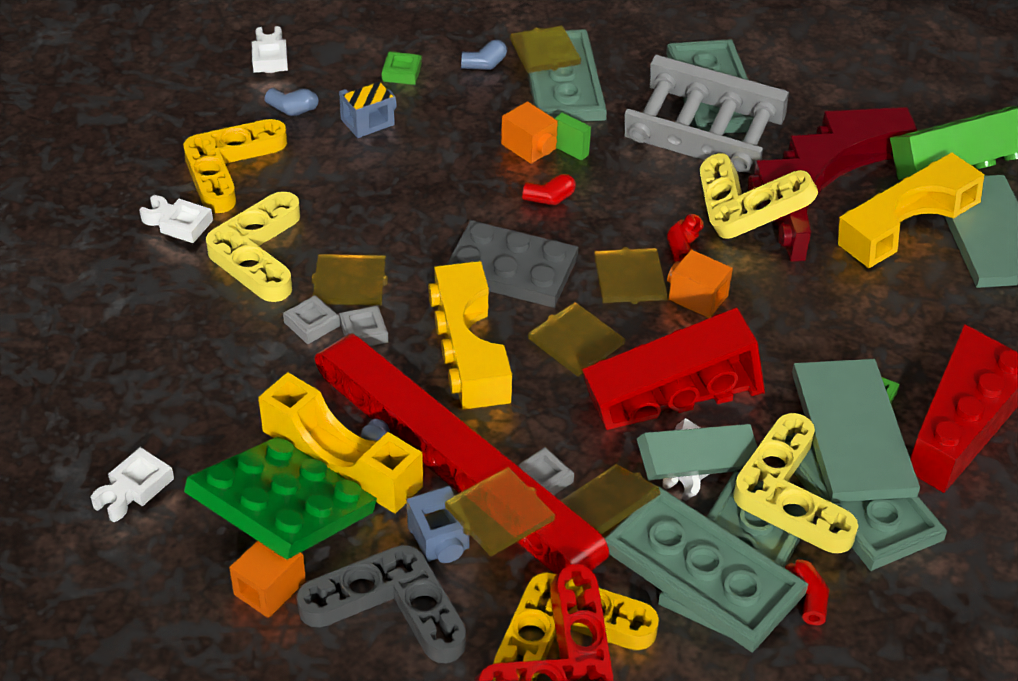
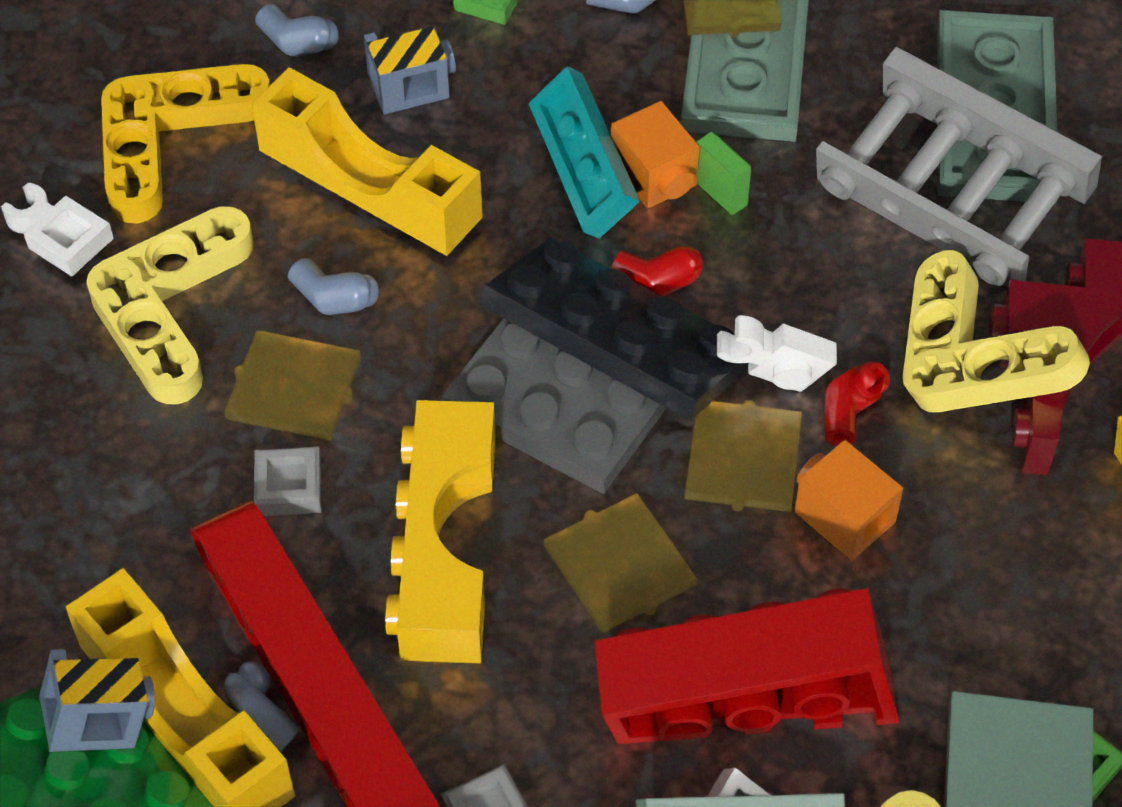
camera: 15 degrees right, 10 degrees up
light grey tile [283,295,340,344] -> none
none -> brick [39,650,155,752]
none -> yellow arch [252,67,482,256]
none -> sand blue arm [288,258,379,315]
none -> black plate [480,237,748,421]
none -> teal plate [528,66,640,239]
none -> white plate [717,315,837,392]

